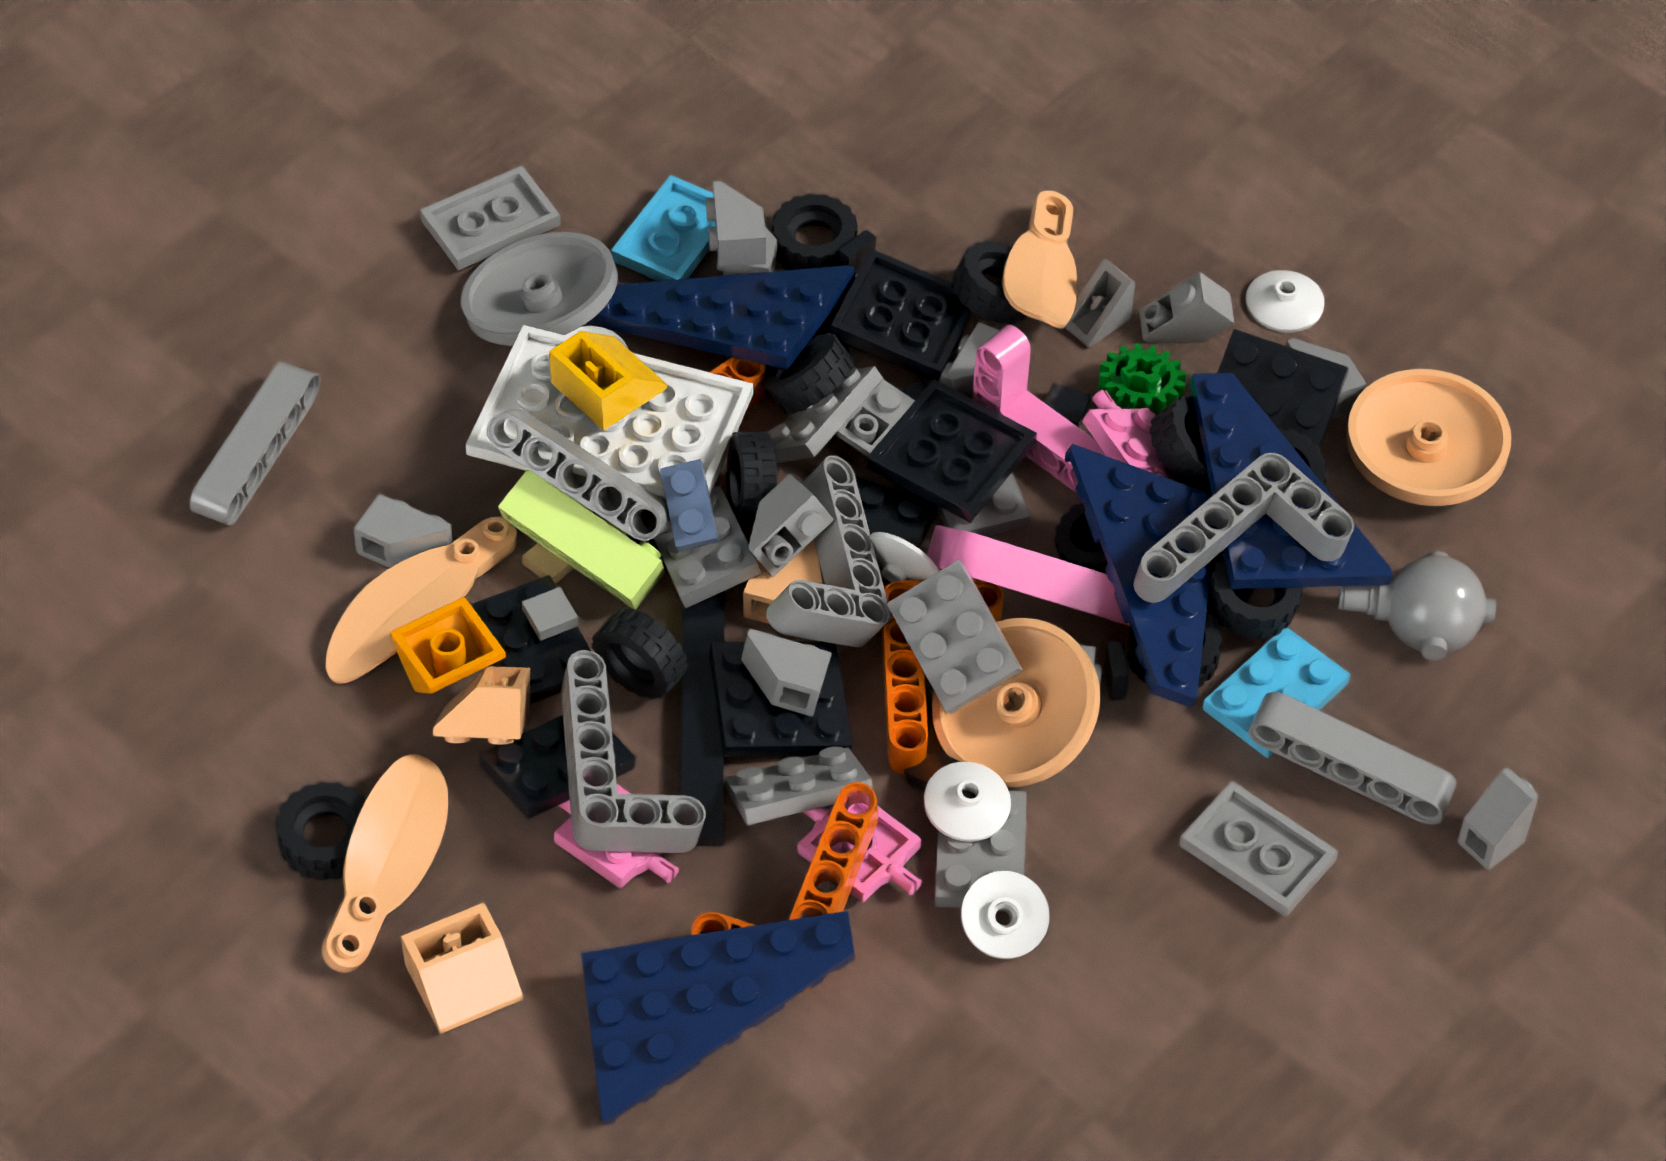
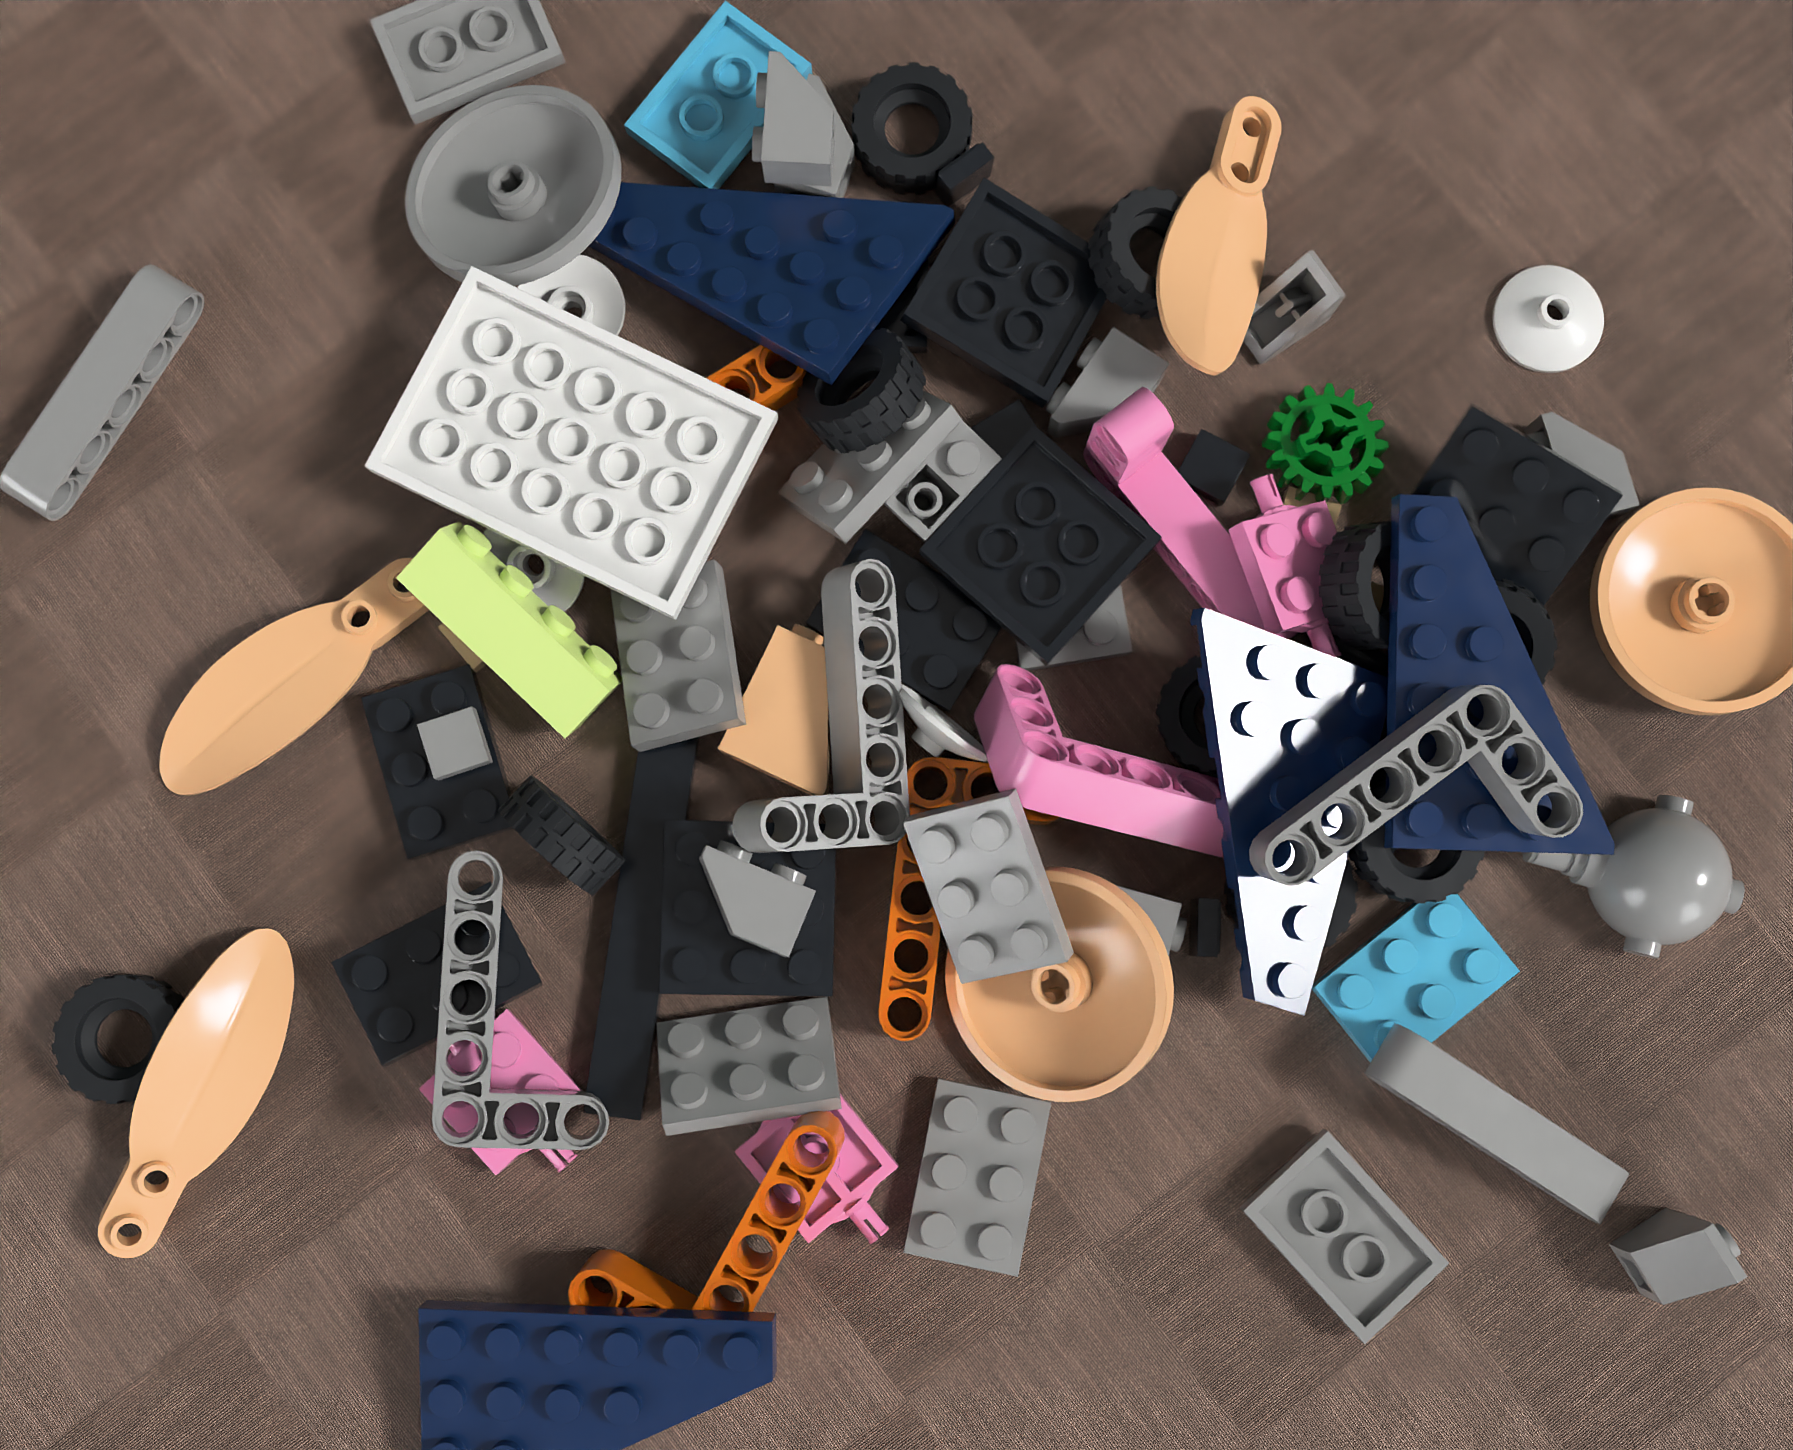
camera: 10 degrees right, 30 degrees up
light grey slope [353,494,453,568] -> none
light orange slope [390,597,506,694] -> none
light nougat slope [401,902,523,1034] -> none
light nougat slope [433,666,530,745] -> none
light grey beam [486,409,671,541] -> none
yellow slope [549,330,667,431] -> none
sand blue plate [660,459,719,551] -> none
black tyre [726,432,777,523] -> none
light grey slope [748,474,834,577] -> none
black tile [904,751,960,792] -> none
white dish [924,762,1011,842] -> none
white dish [961,871,1049,959] -> none
light grey slope [1139,272,1234,344] -> none

